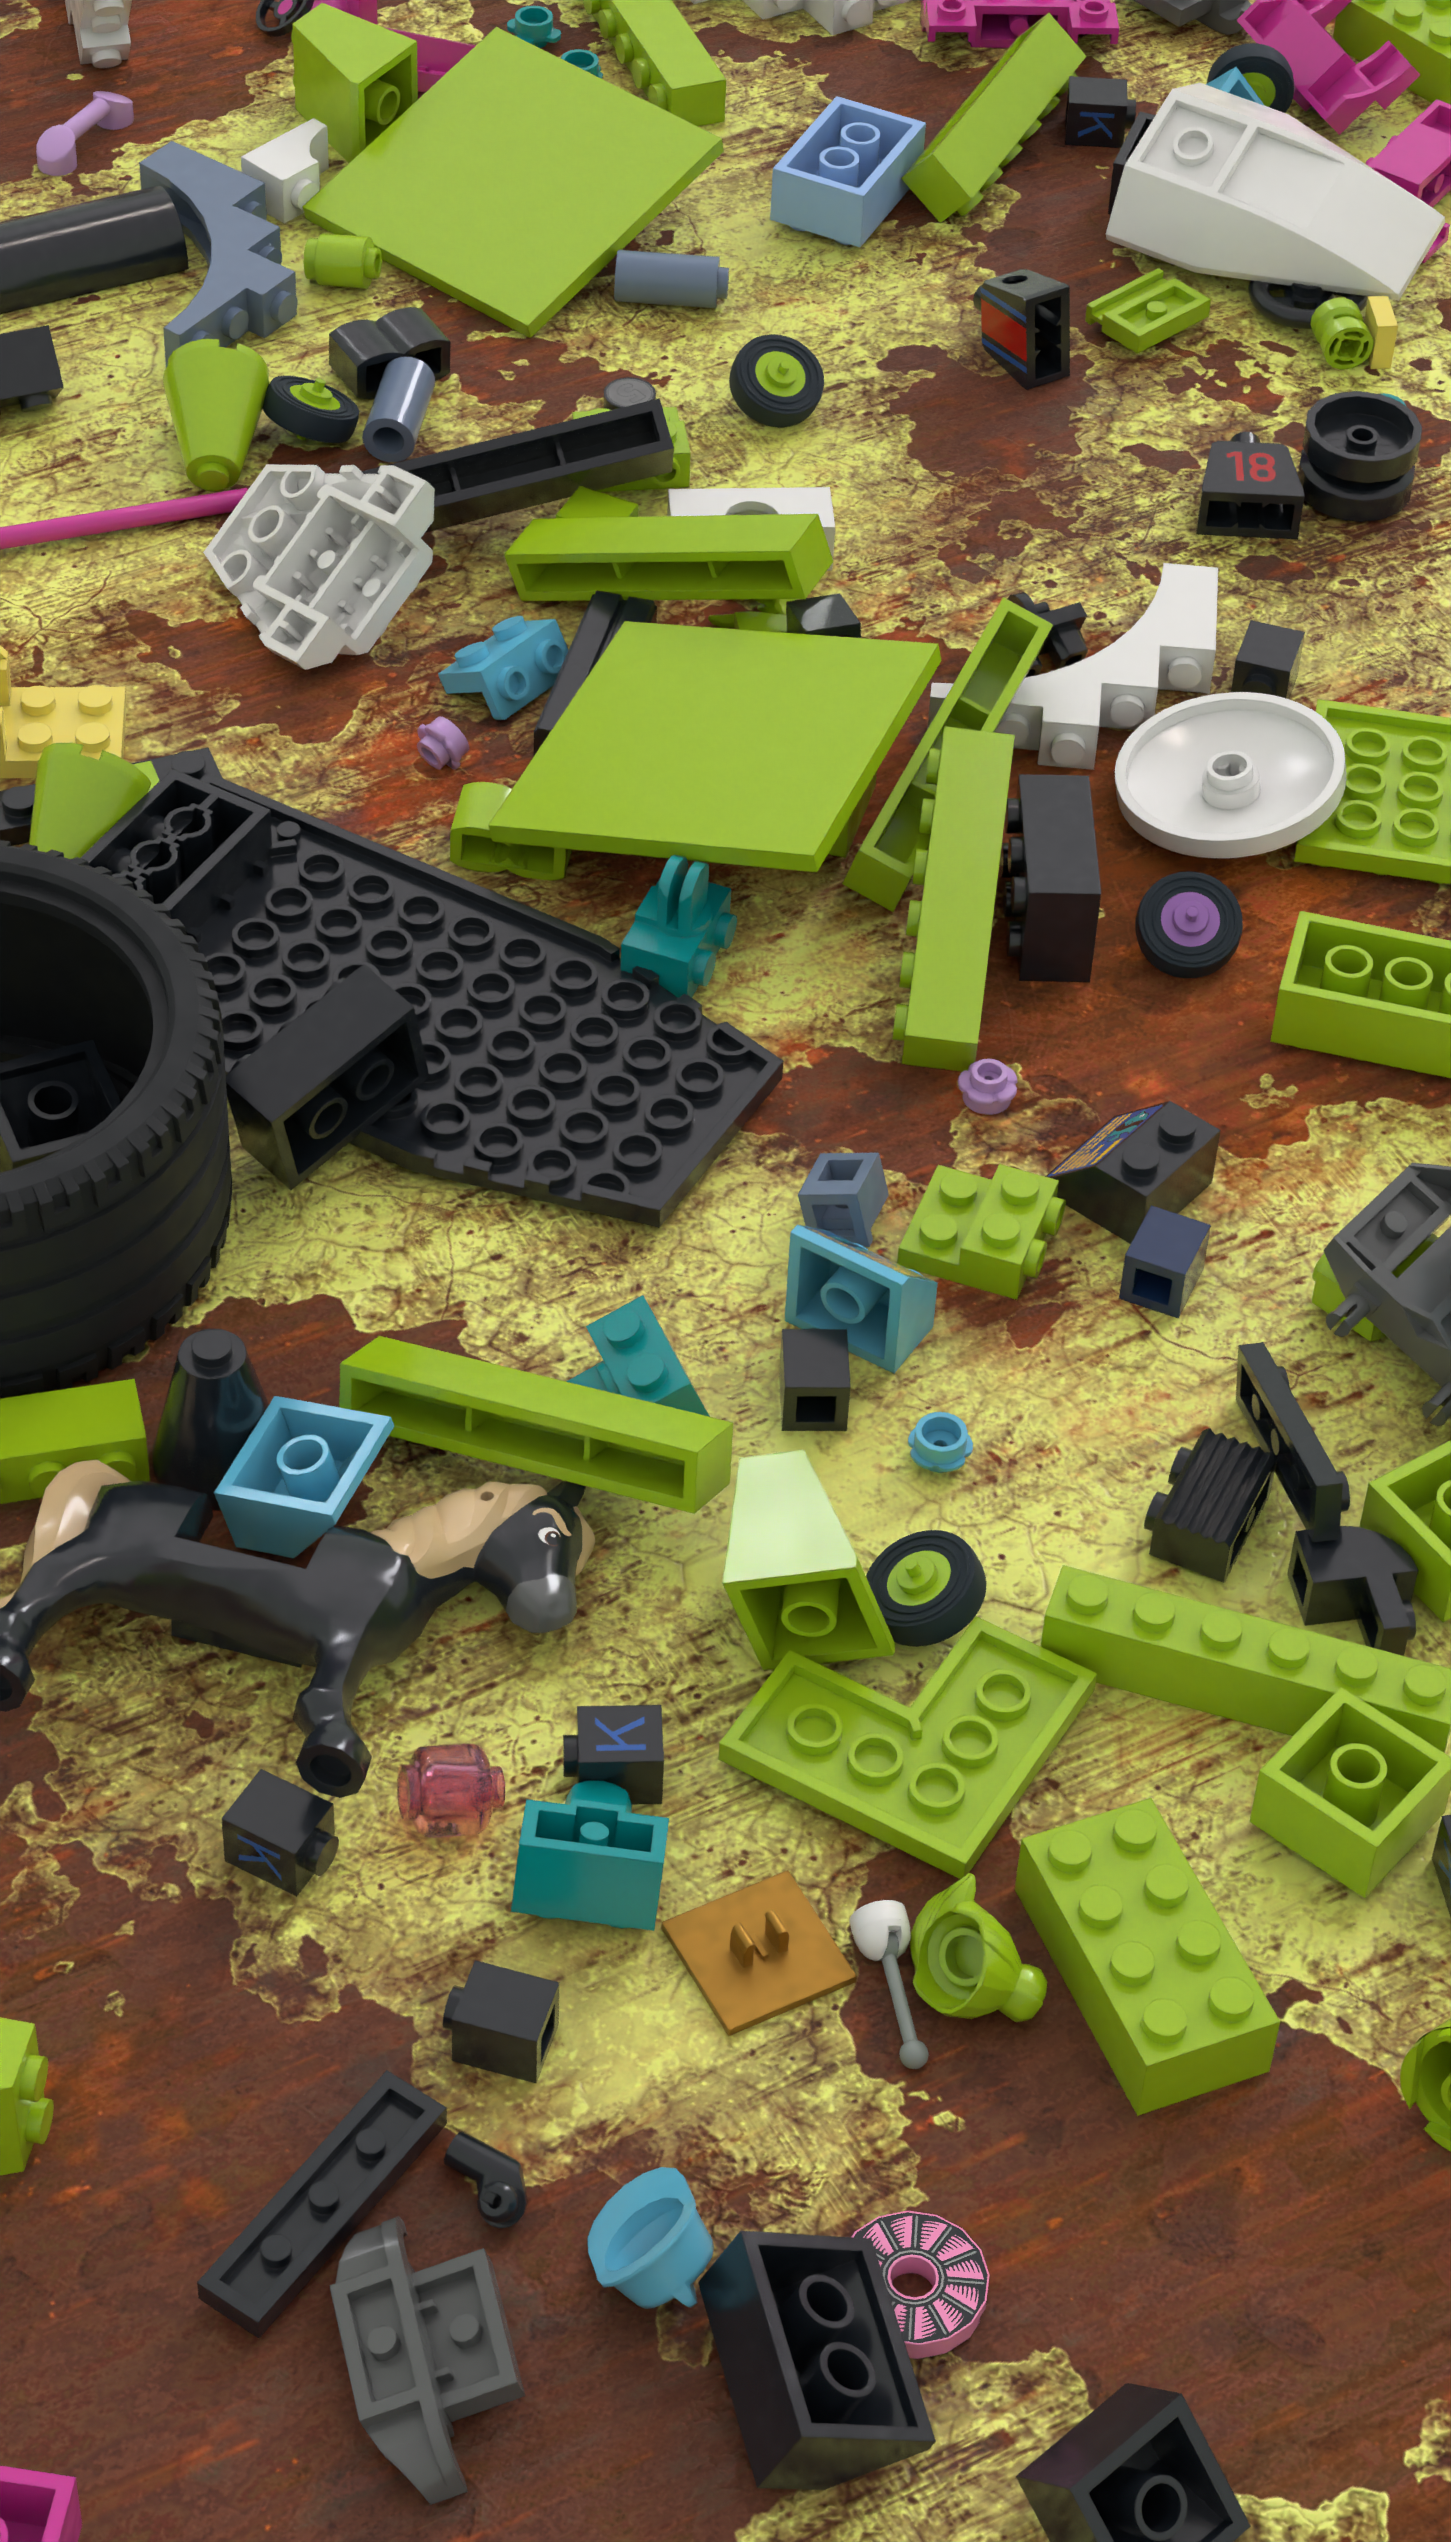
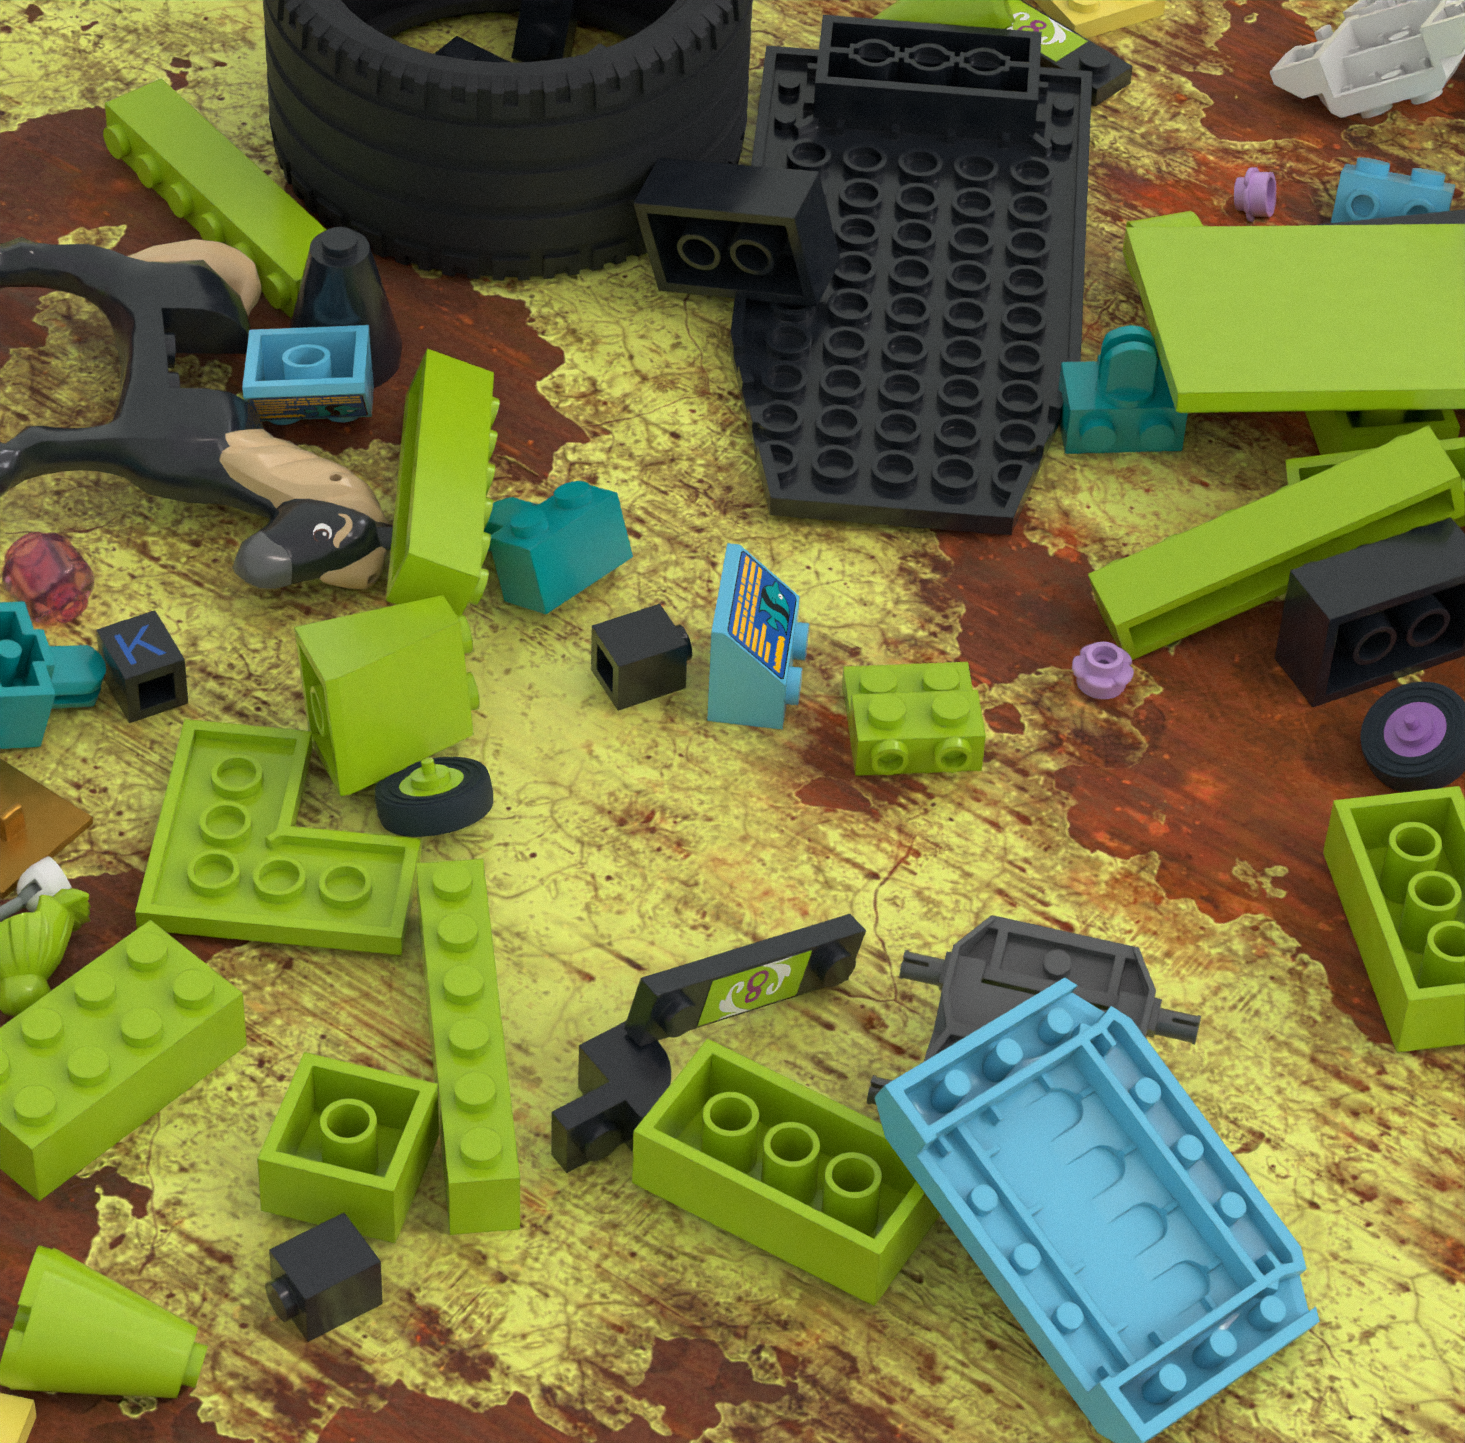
camera: 65 degrees right, 0 degrees up
sand blue brick [798,1153,889,1247] -> none
medium azure plate [908,1412,973,1473] -> none
slope [1045,1101,1221,1244] -> none
dark blue brick [1119,1205,1211,1319] -> none
black brick [1144,1428,1277,1583] -> none

